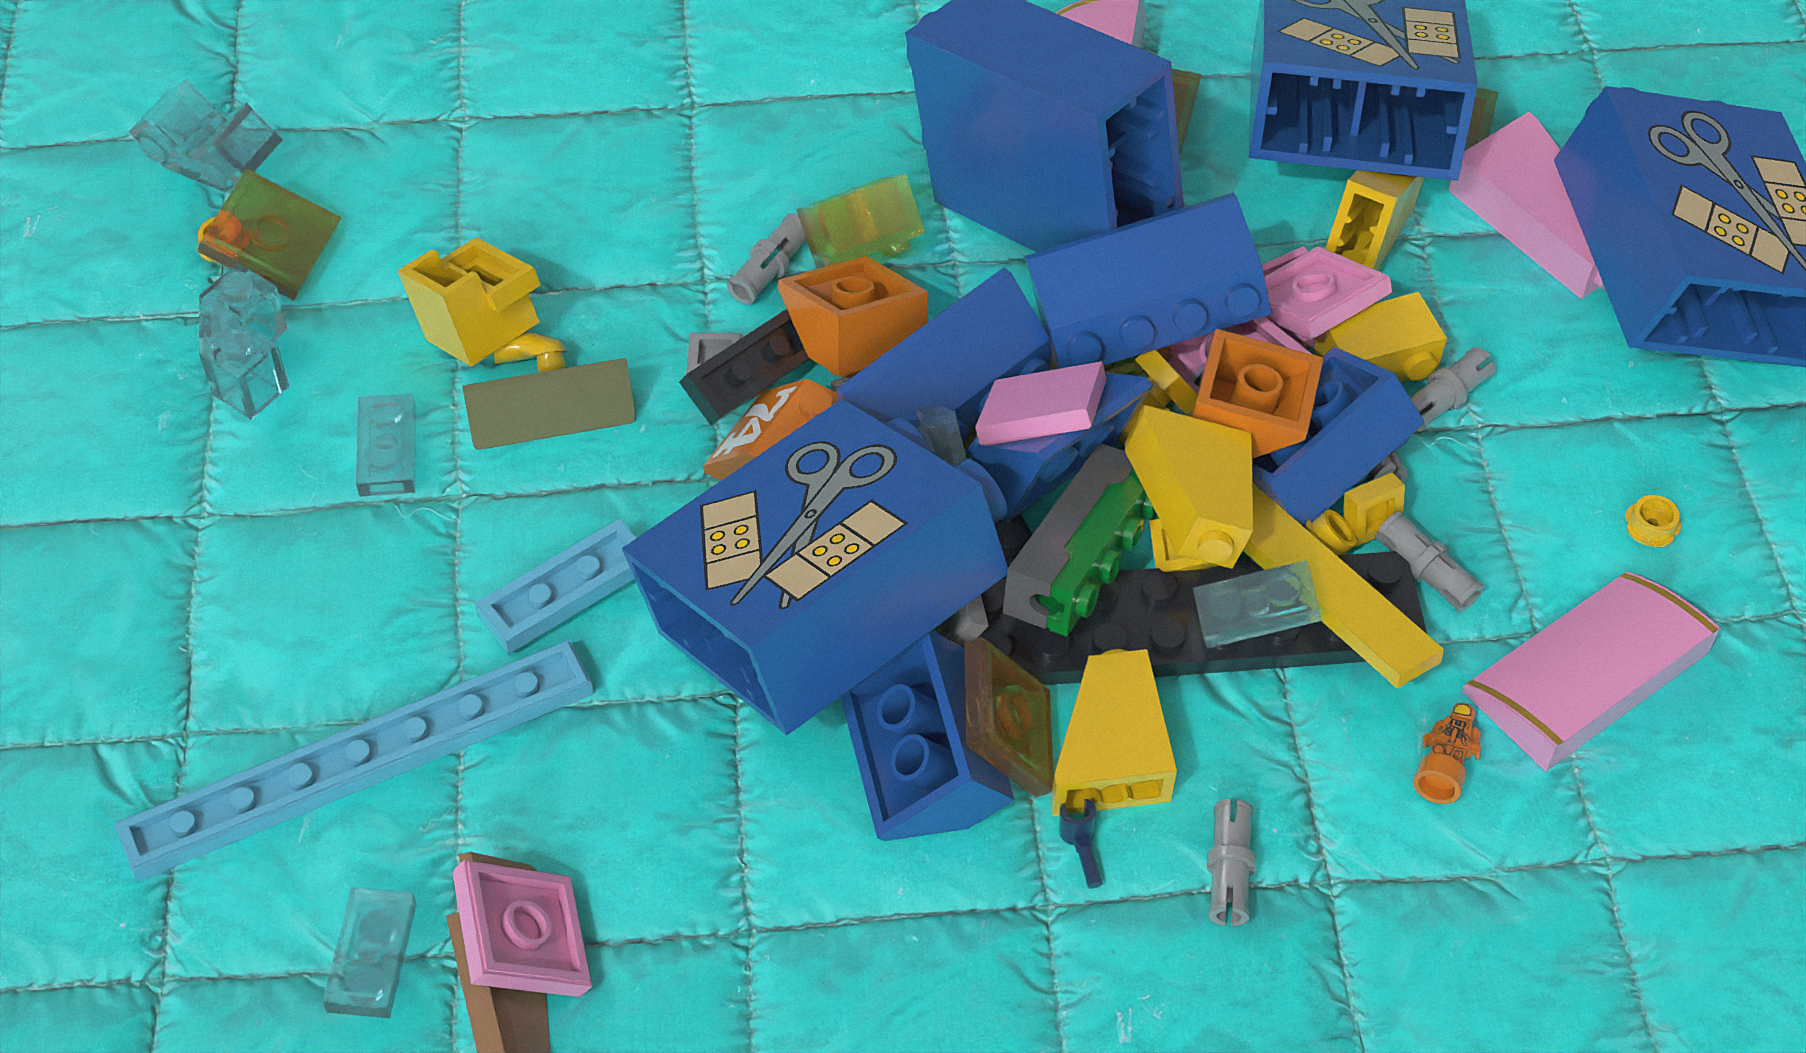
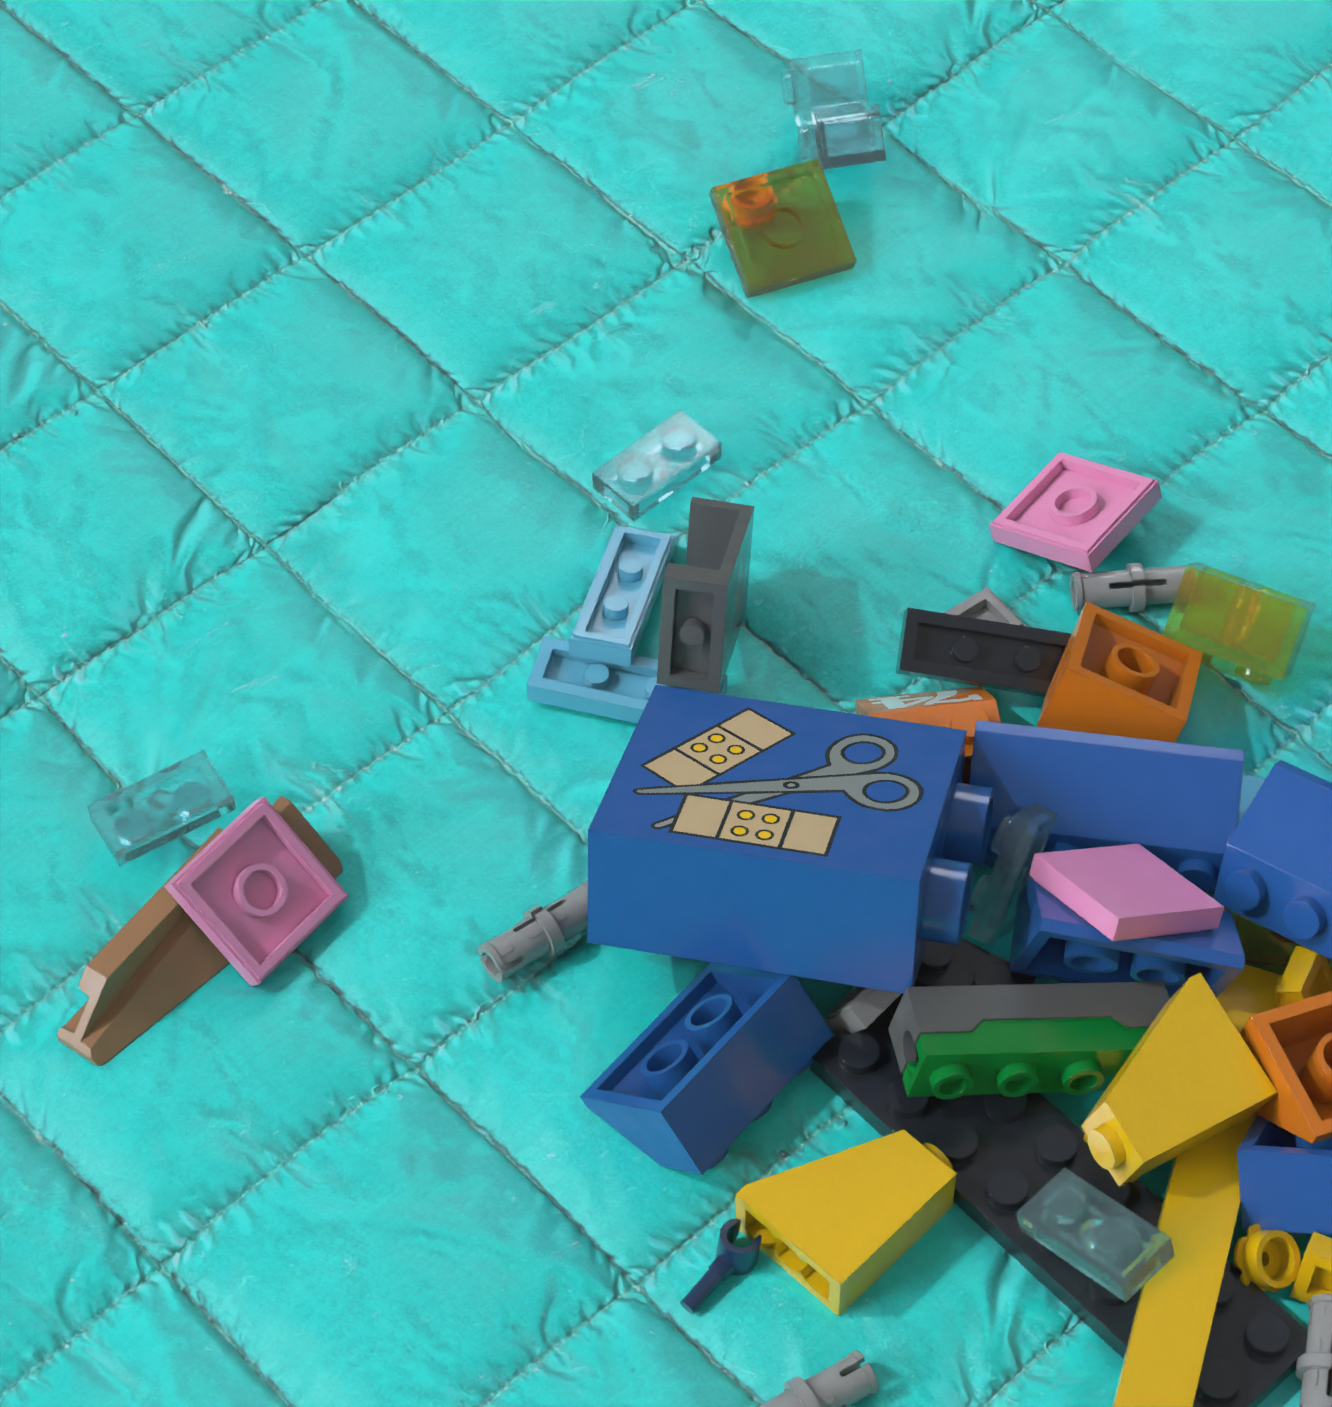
camera: 55 degrees right, 0 degrees up
medium azure tile [114,640,594,882] -> none
clear light blue brick [199,263,289,420] -> none
yellow plate [397,237,541,367] -> none
olive slope [462,358,636,450] -> none
yellow arm [493,332,567,372] -> none
clear orange tile [964,637,1054,798] -> none
none -> light grey pin [477,880,588,983]
none -> medium azure tile [569,525,675,667]
none -> dark grey panel [657,497,755,693]
none -> bright pink tile [989,452,1162,572]

